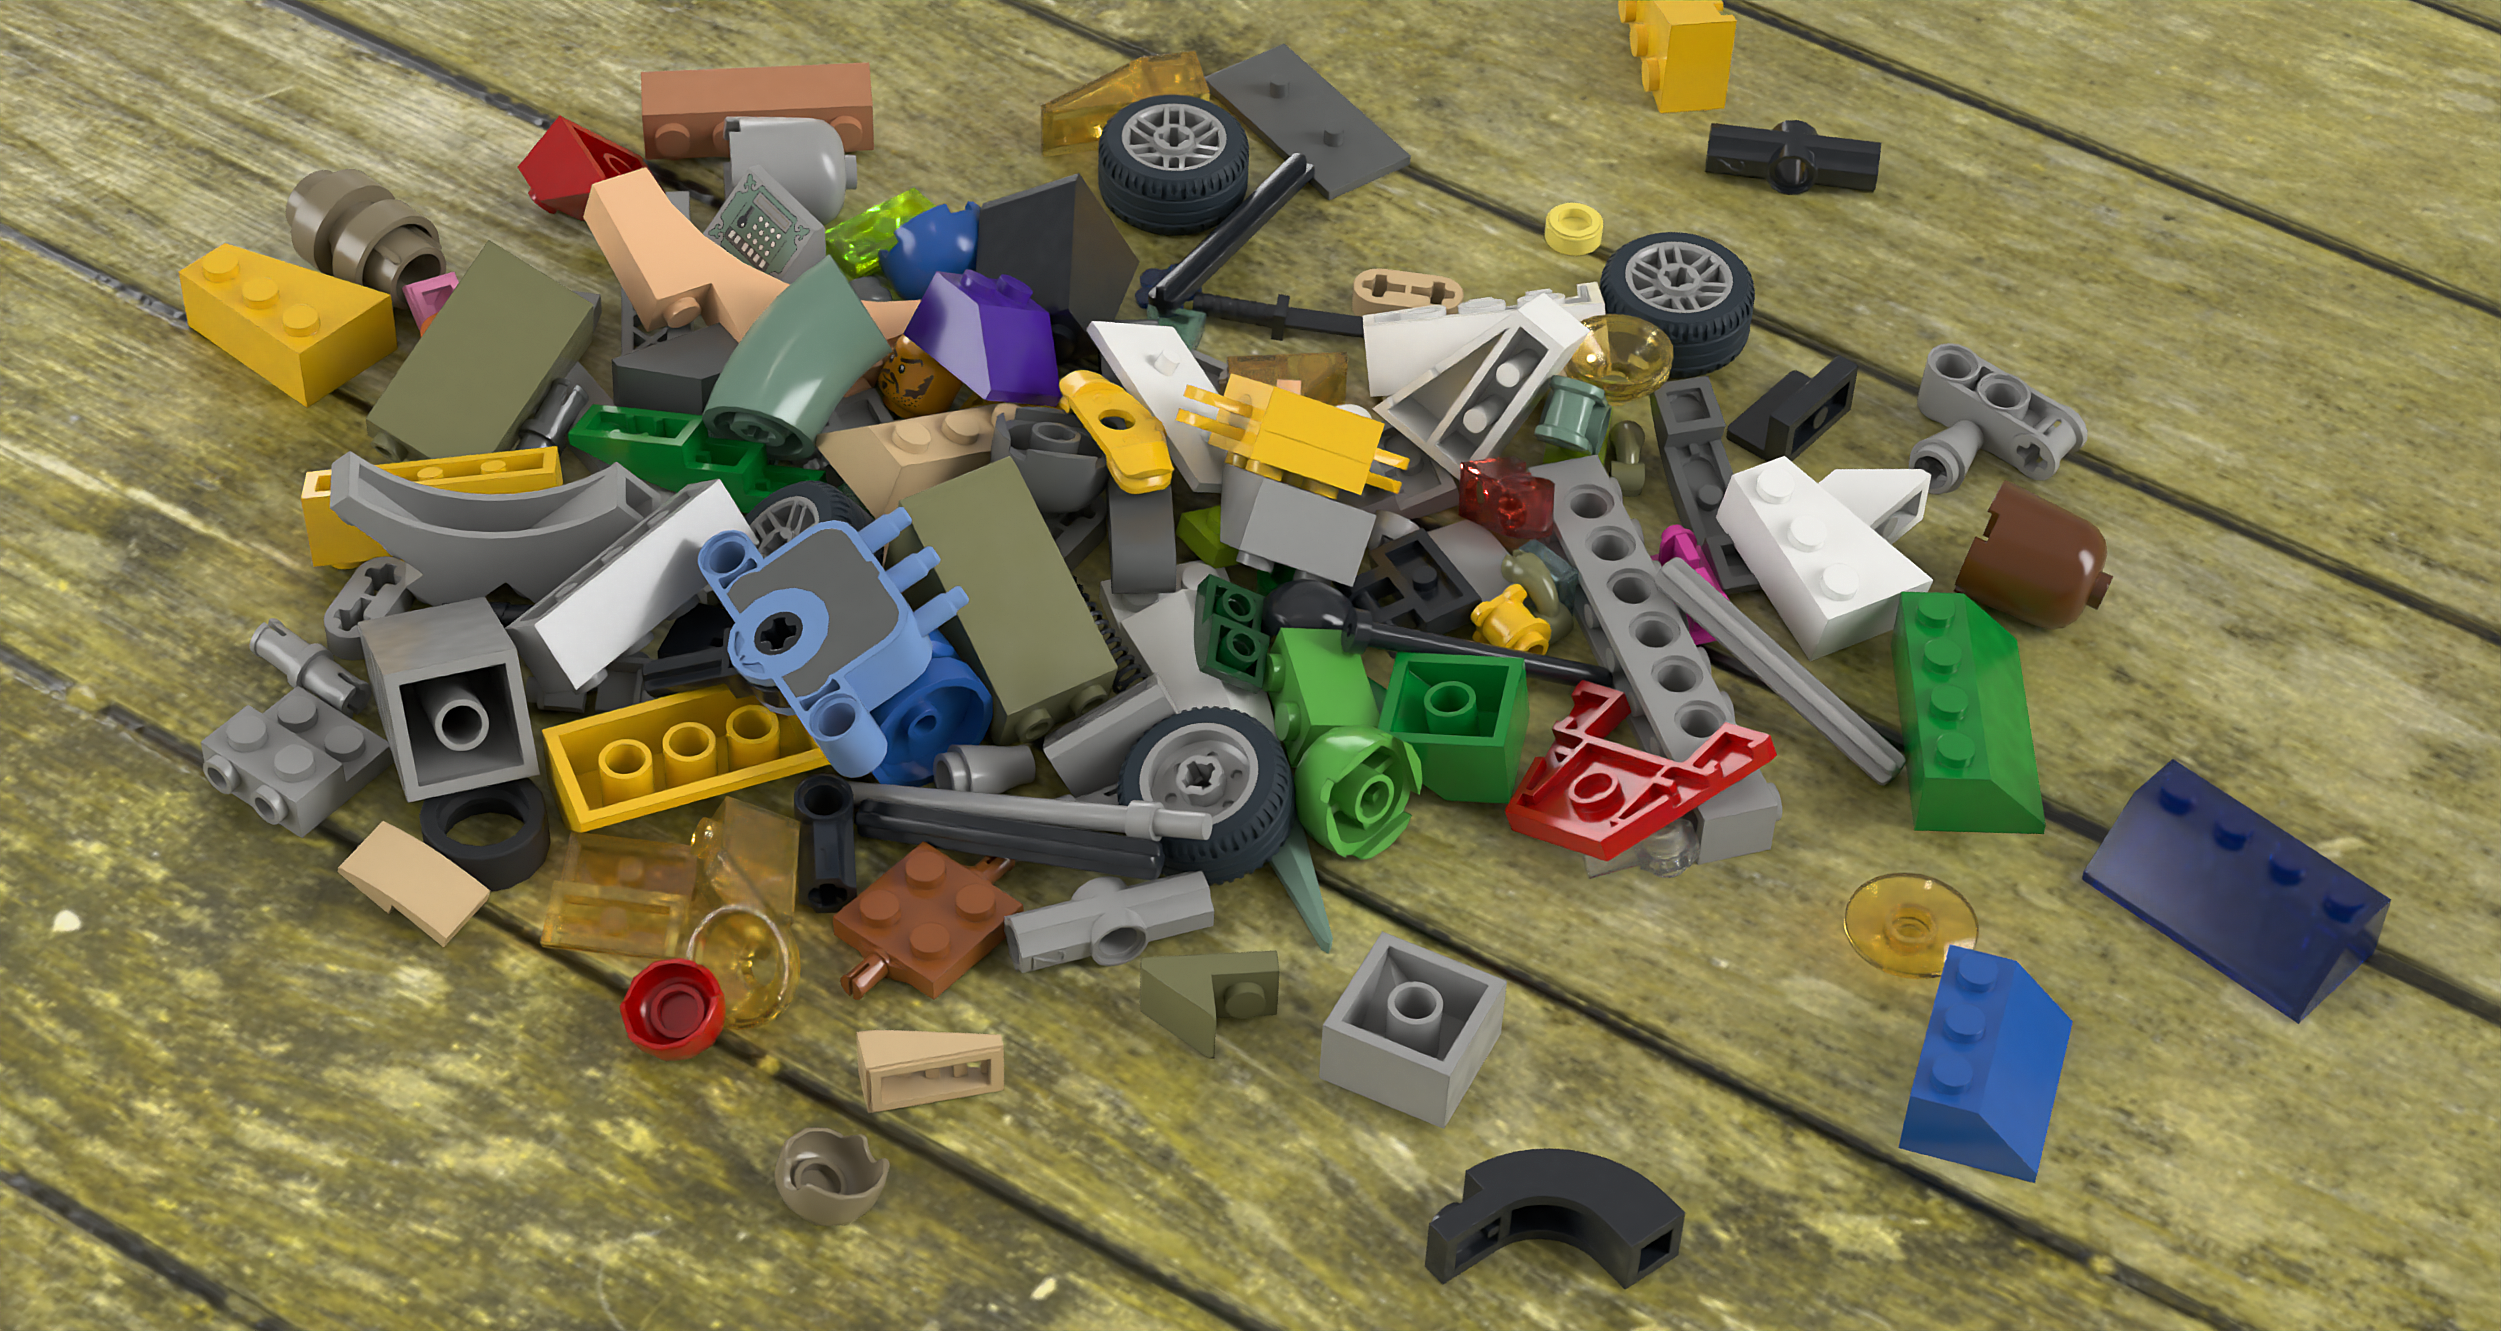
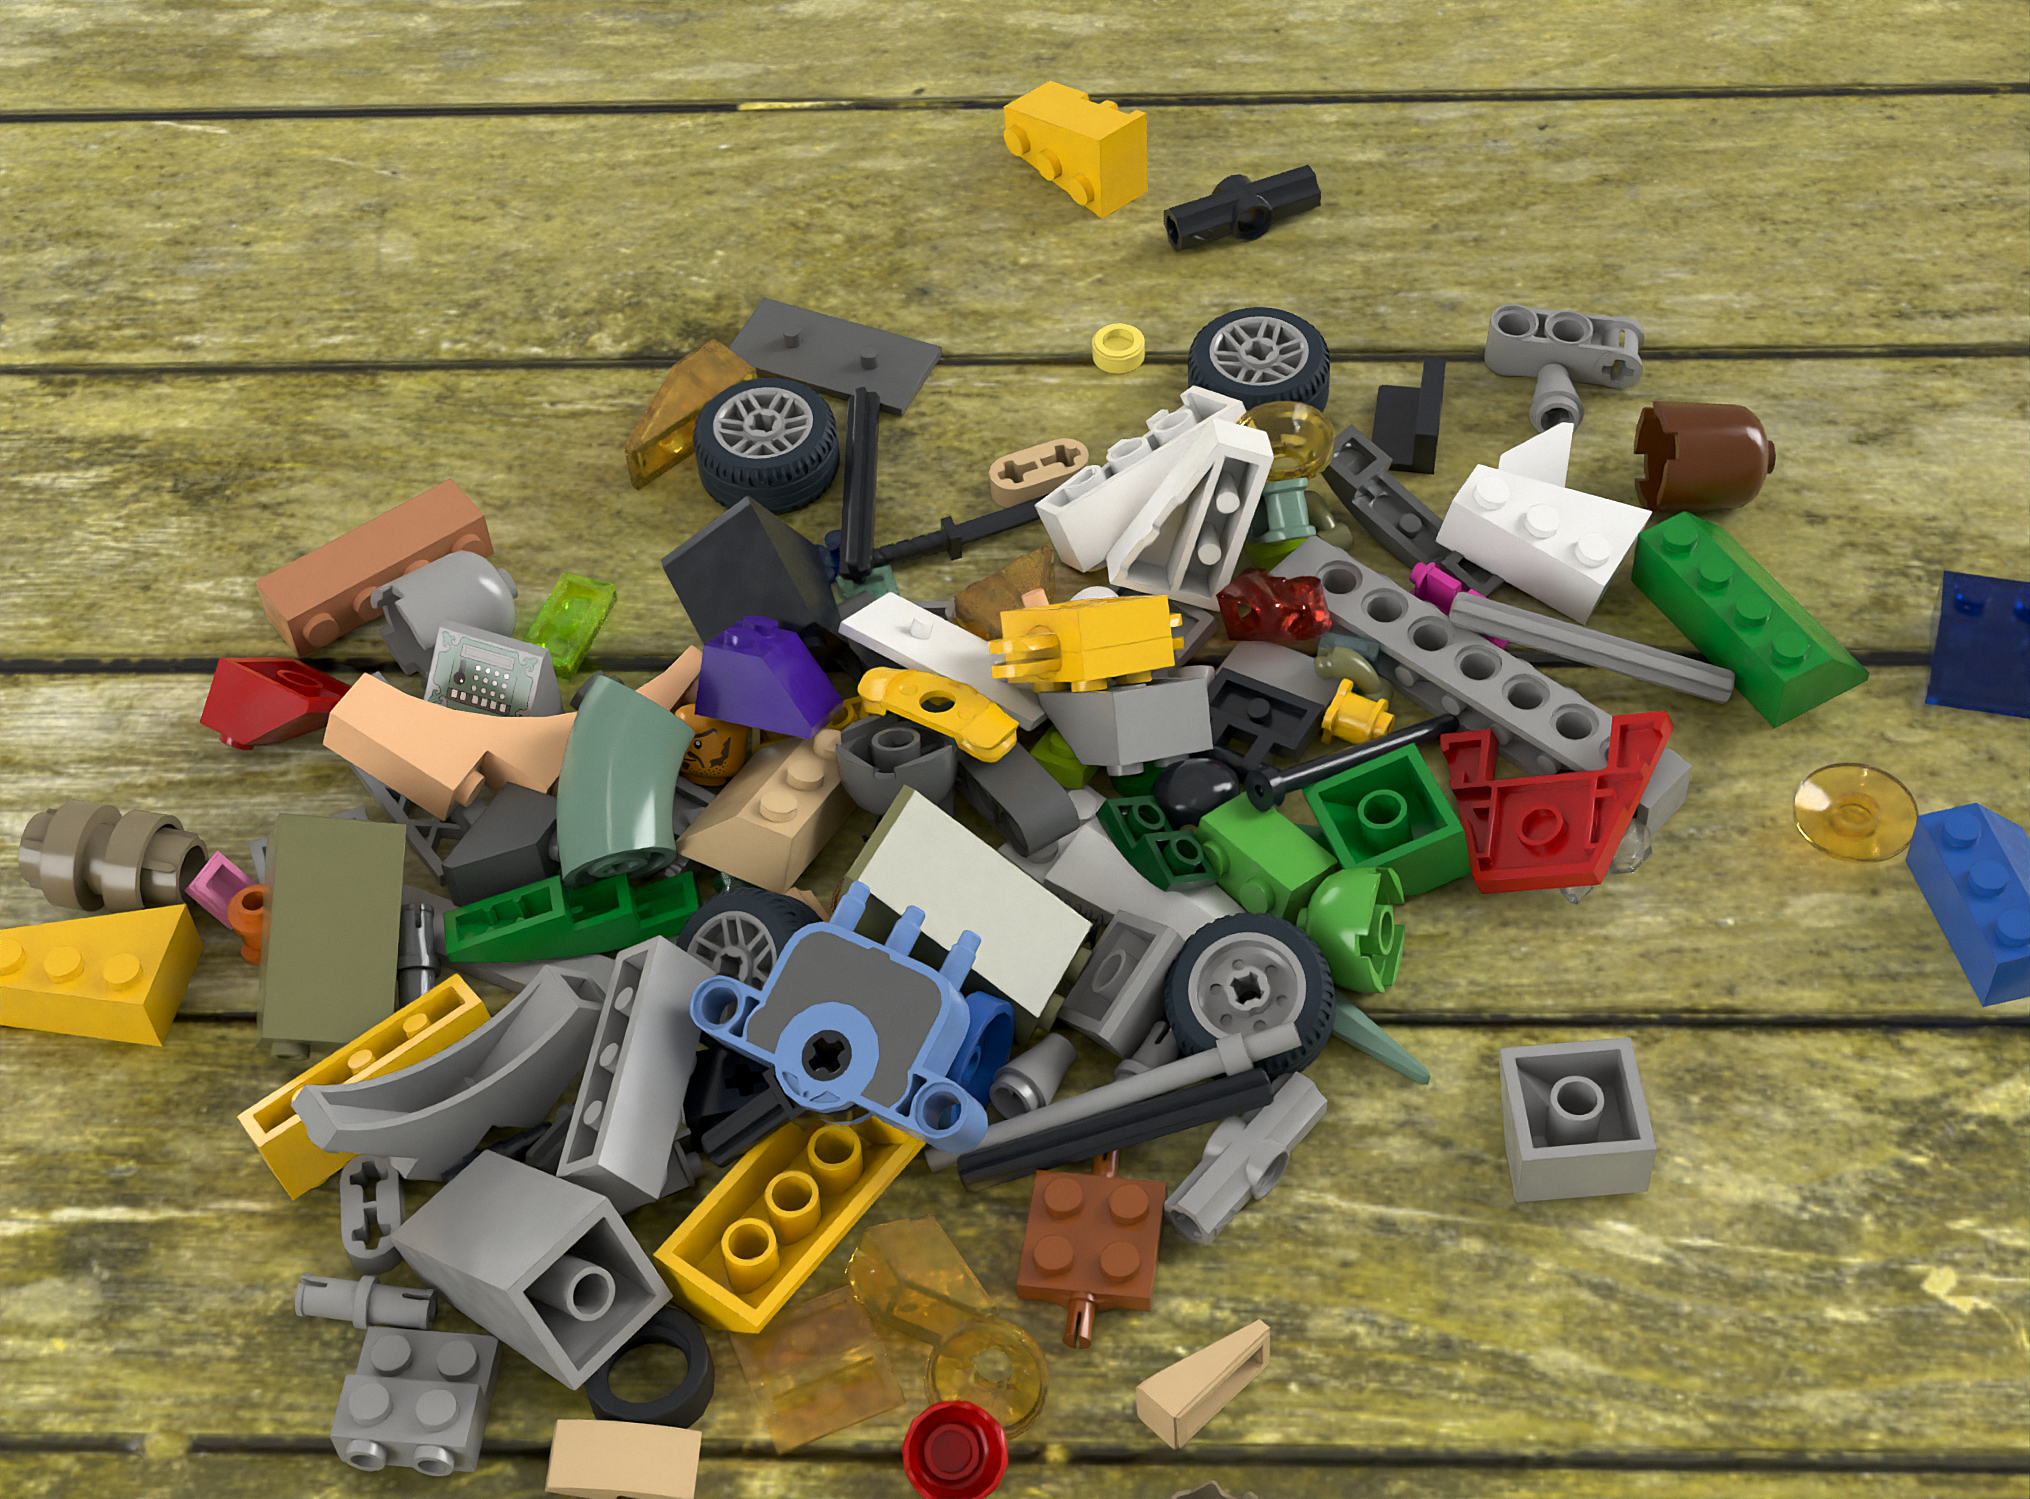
camera: 25 degrees left, 5 degrees up
black piece [794,773,857,913] -> none
blue cylinder [878,201,981,301] -> none
olive slope [1139,950,1280,1058] -> none
black arch [1425,1148,1686,1290] -> none

